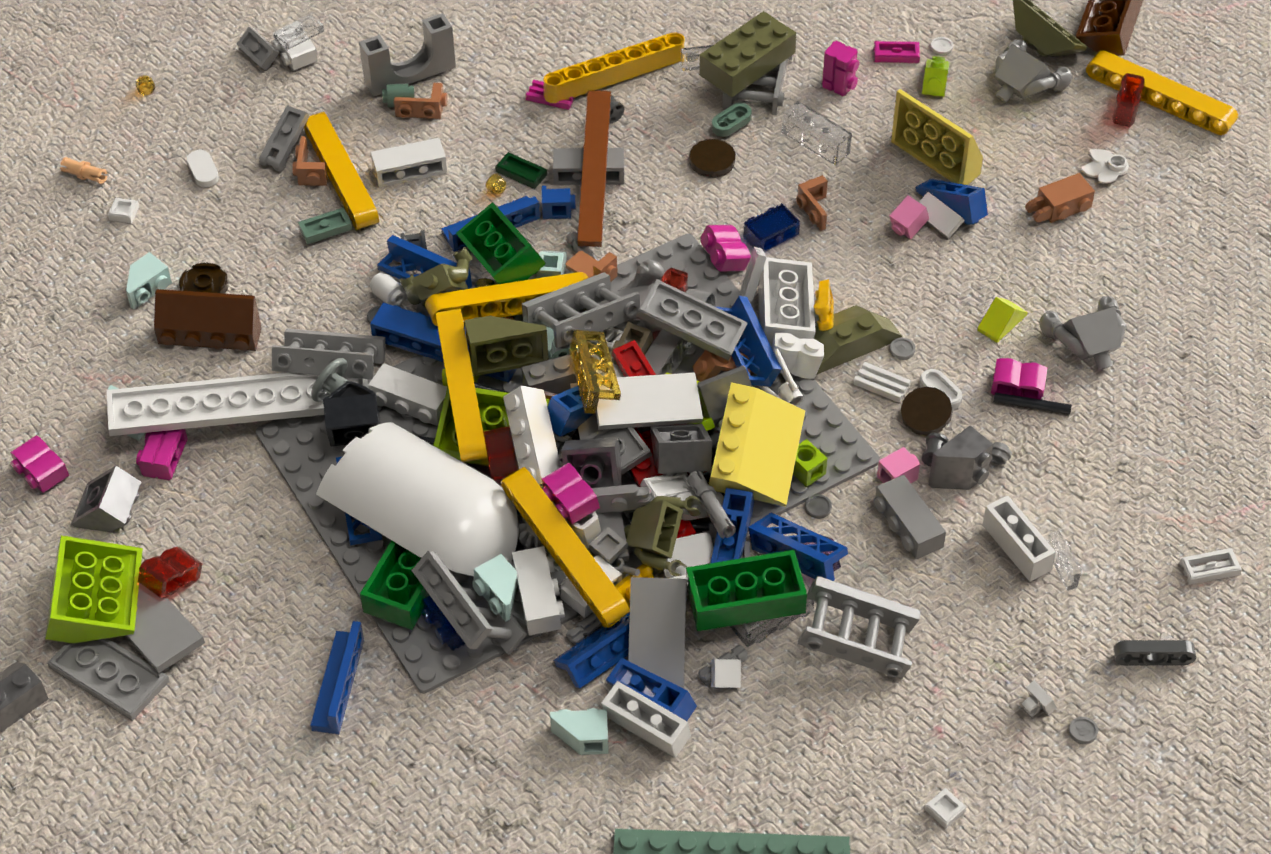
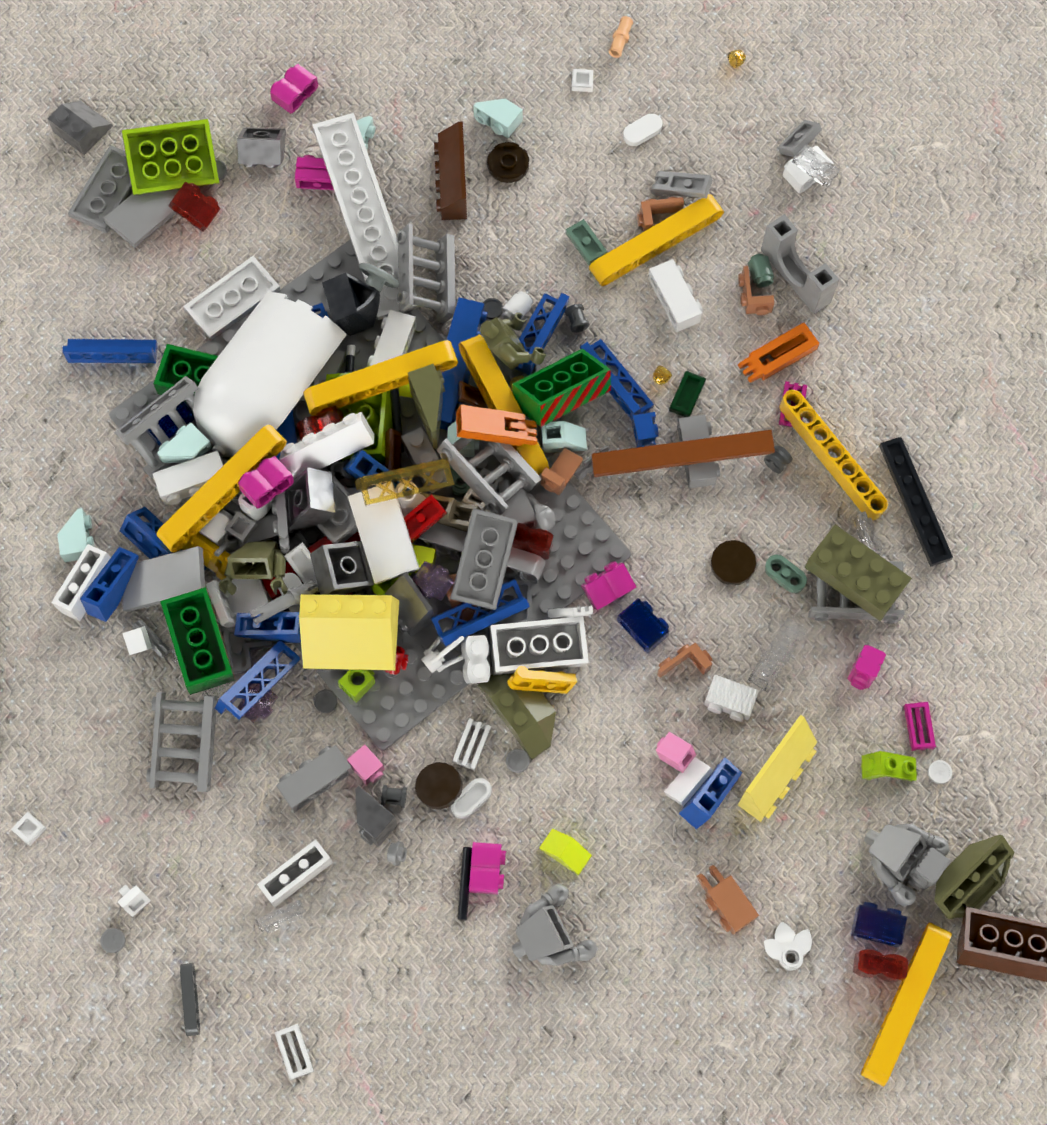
camera: 80 degrees right, 20 degrees up
none -> white plate [183,256,281,340]
none -> clear purple brick [412,561,454,601]
none -> hinge [456,405,538,446]
none -> white brick [704,675,759,722]
none -> orange hinge [738,322,820,383]
none -> clear blue brick [851,902,907,948]
none -> black plate [879,437,953,567]
none -> light grey brick [906,848,951,890]

